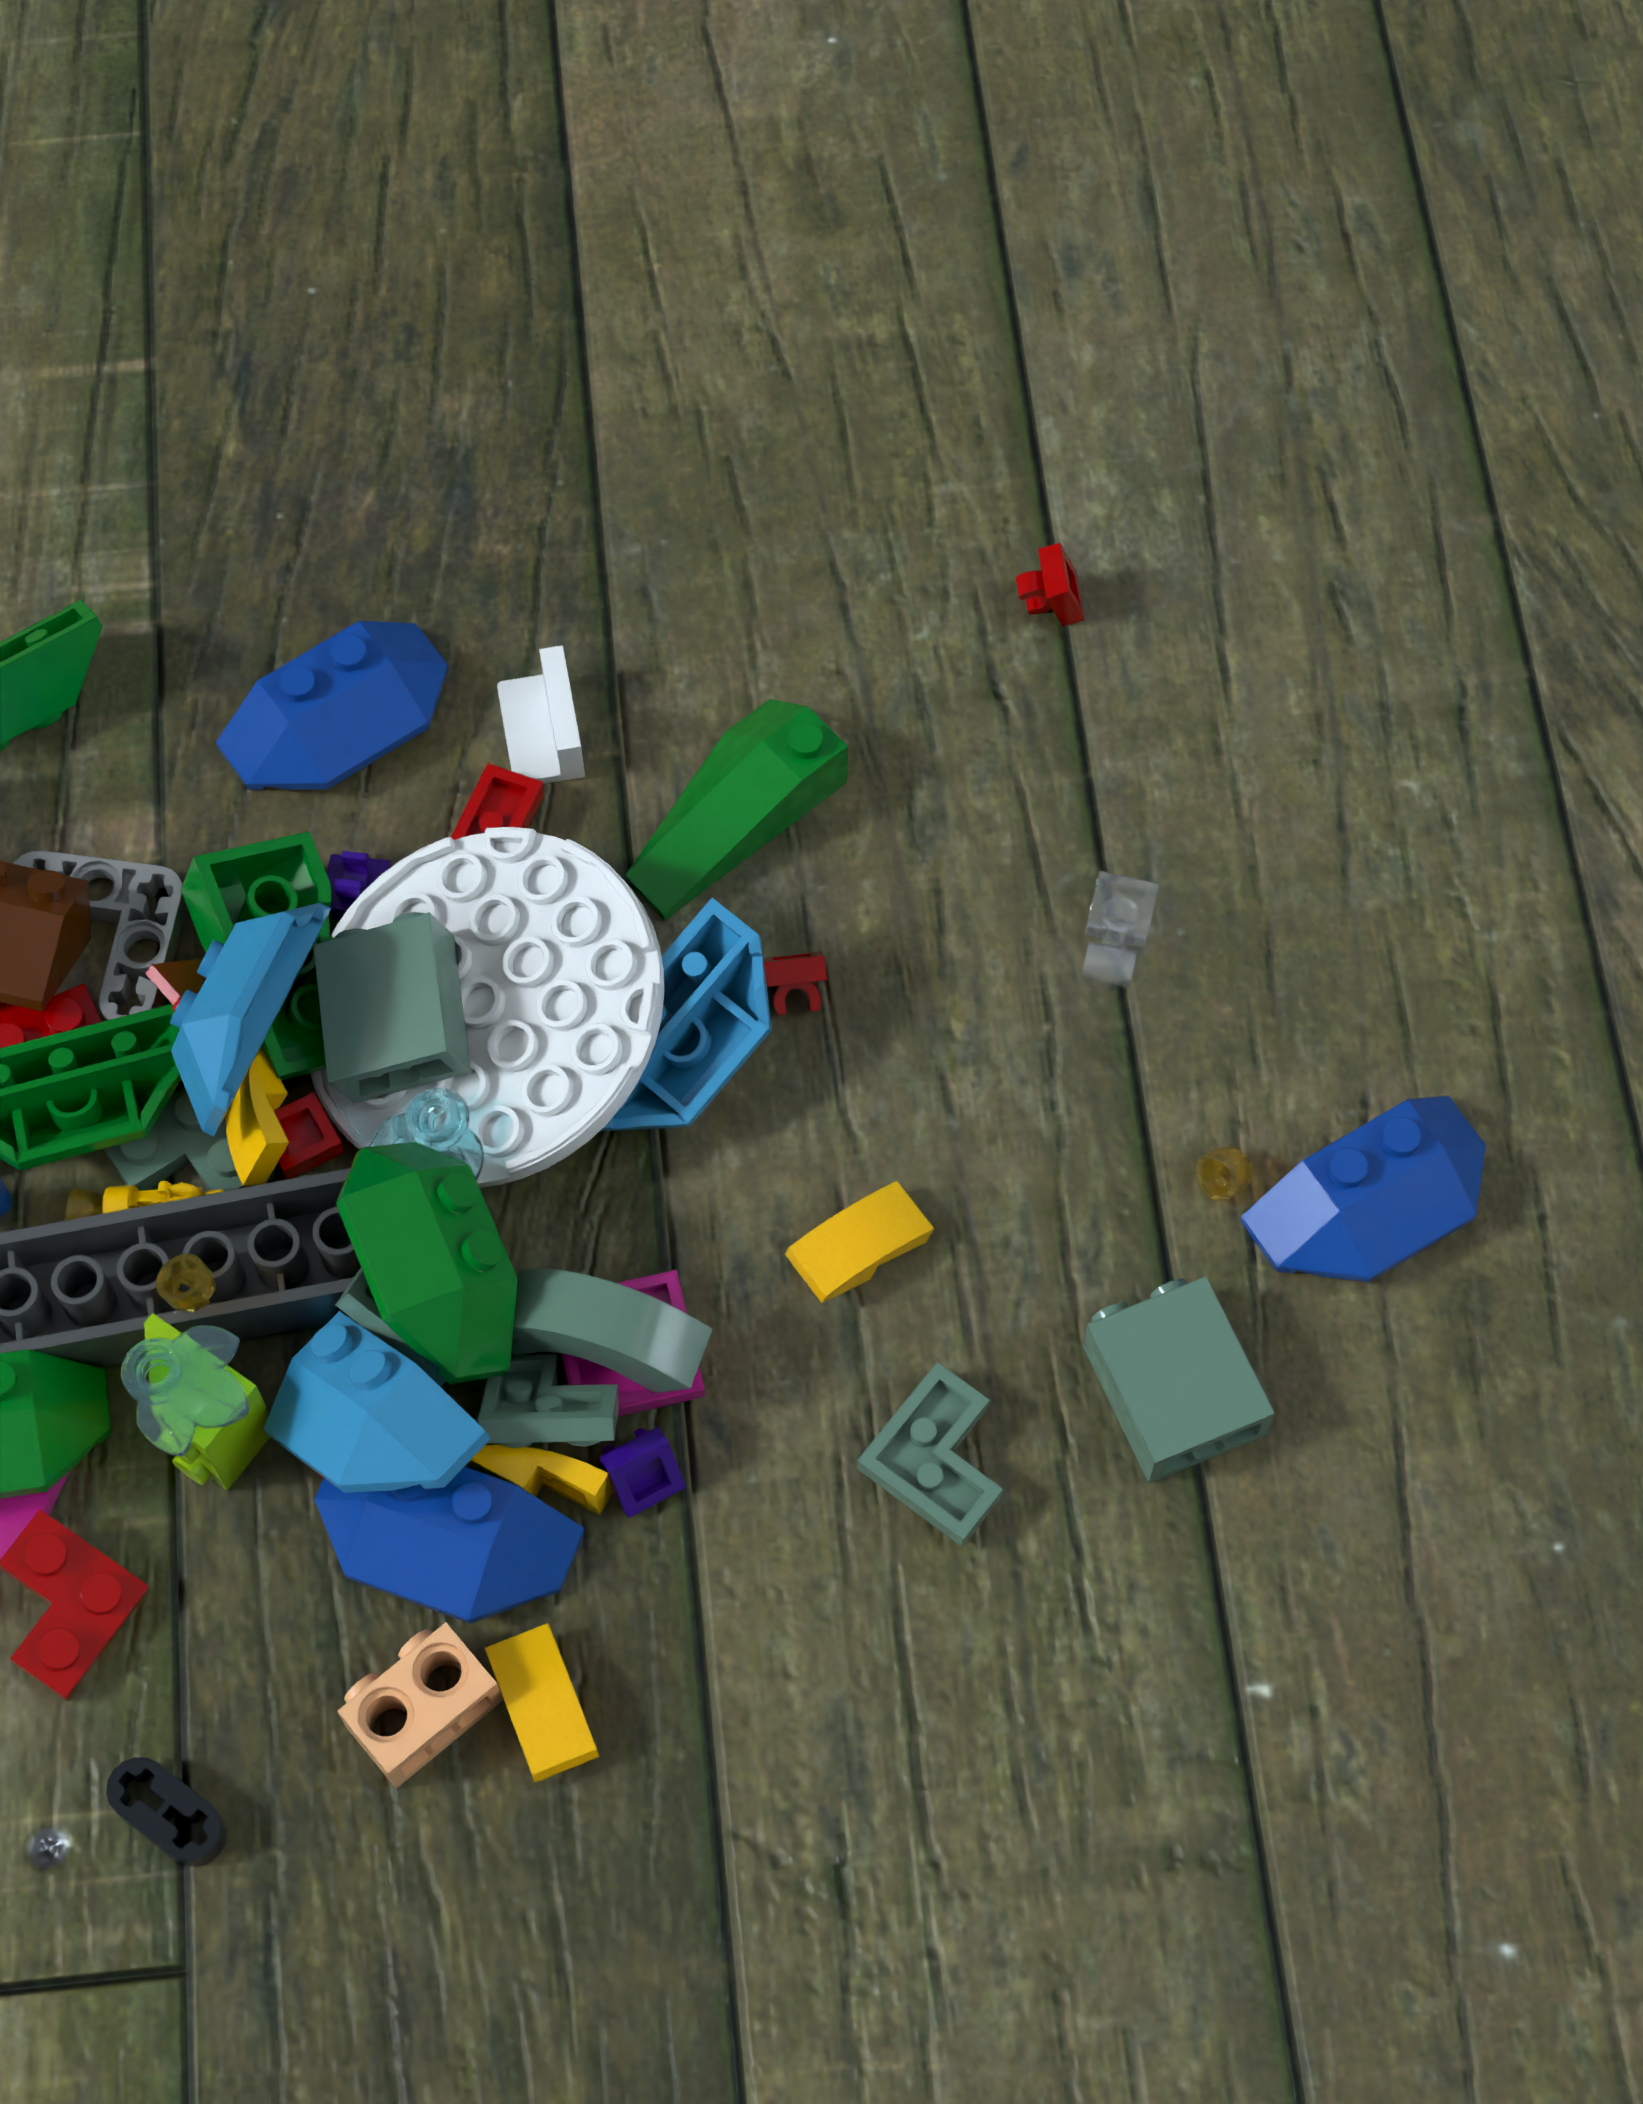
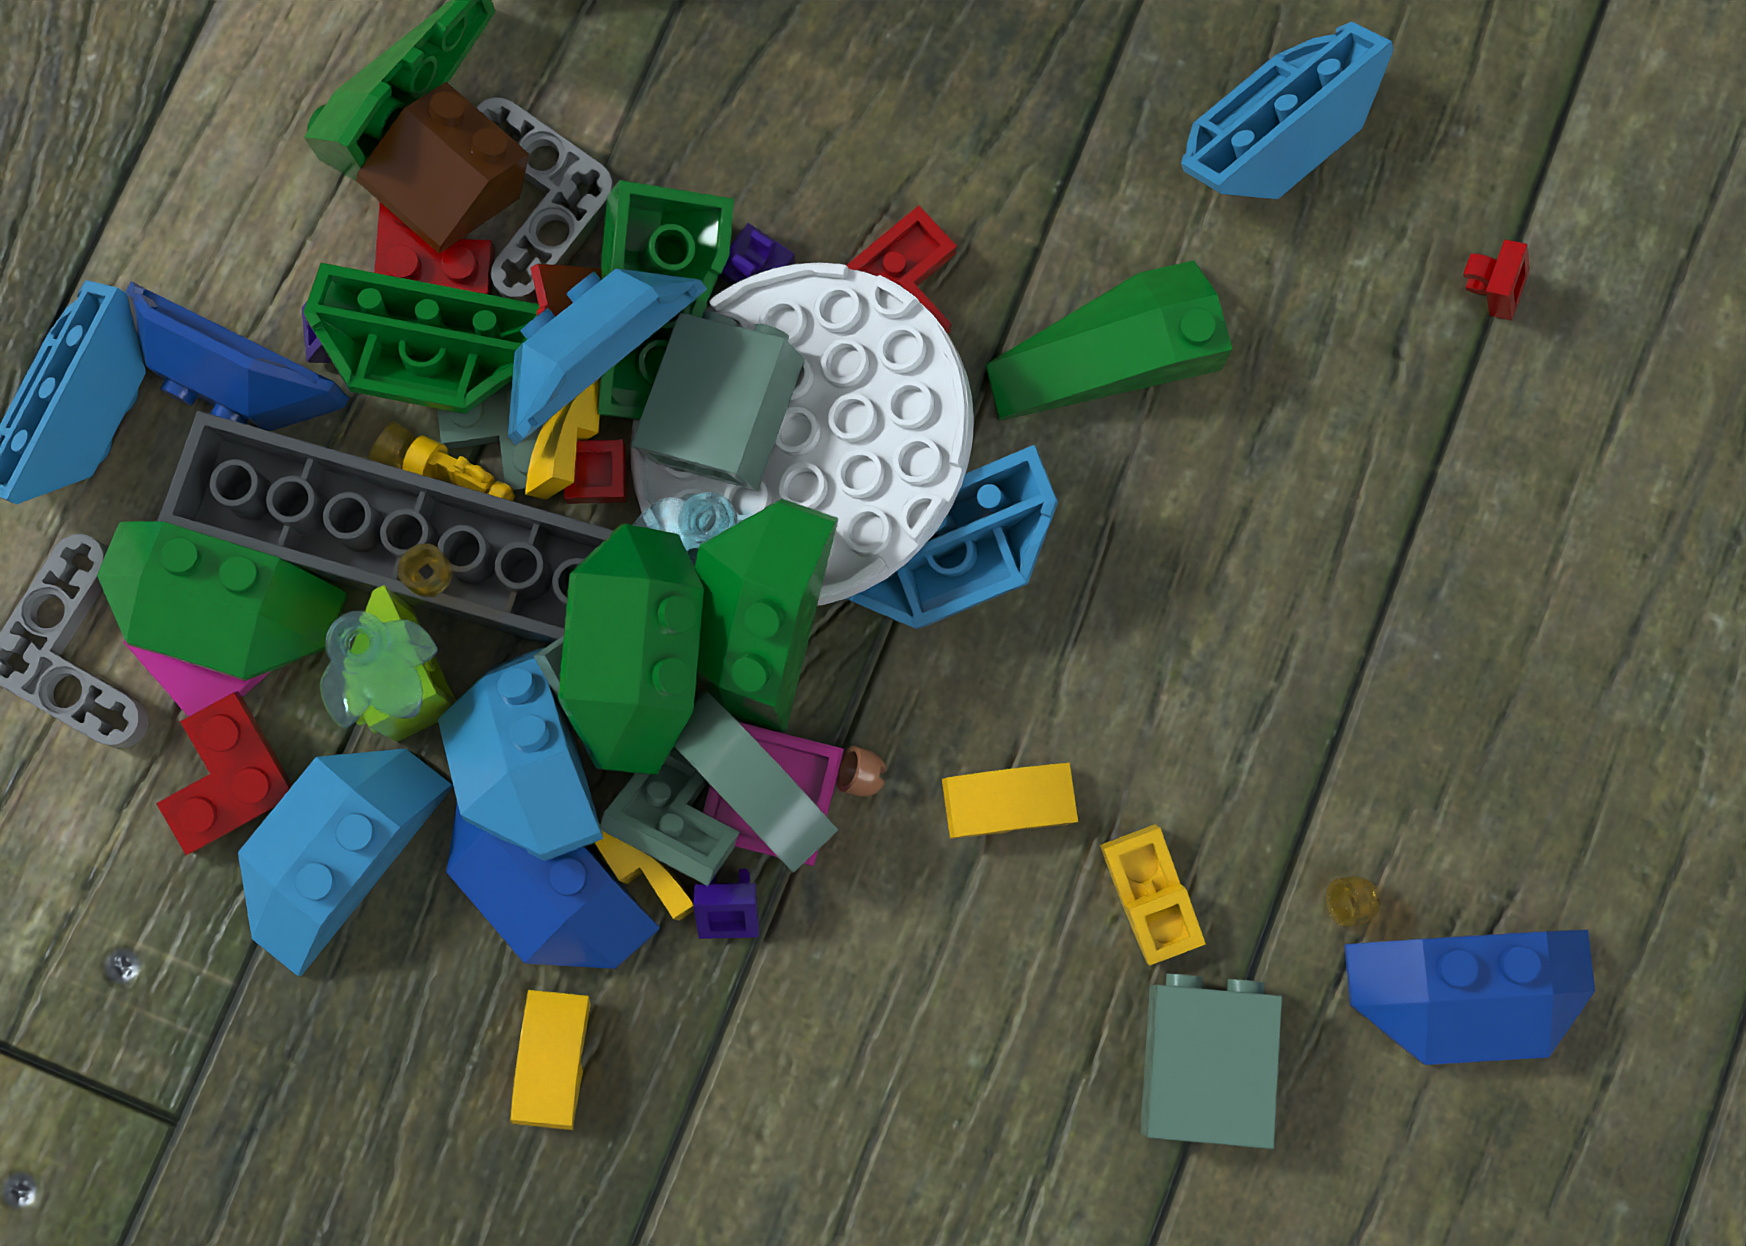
camera: 30 degrees right, 15 degrees up
black beam [106,1757,227,1867] -> none
blue wedge [216,621,449,790] -> none
light nougat brick [337,1622,503,1789] -> none
white panel [497,645,585,784] -> none
red tile [764,951,827,1015] -> none
sand green plate [857,1362,1003,1547] -> none
clear plate [1081,870,1159,991] -> none
none -> dark azure wedge [238,749,454,976]
none -> green wedge [695,498,839,734]
none -> nougat hinge [836,746,887,797]
none -> yellow slope [1100,824,1206,966]
none -> dark azure wedge [1181,22,1394,199]

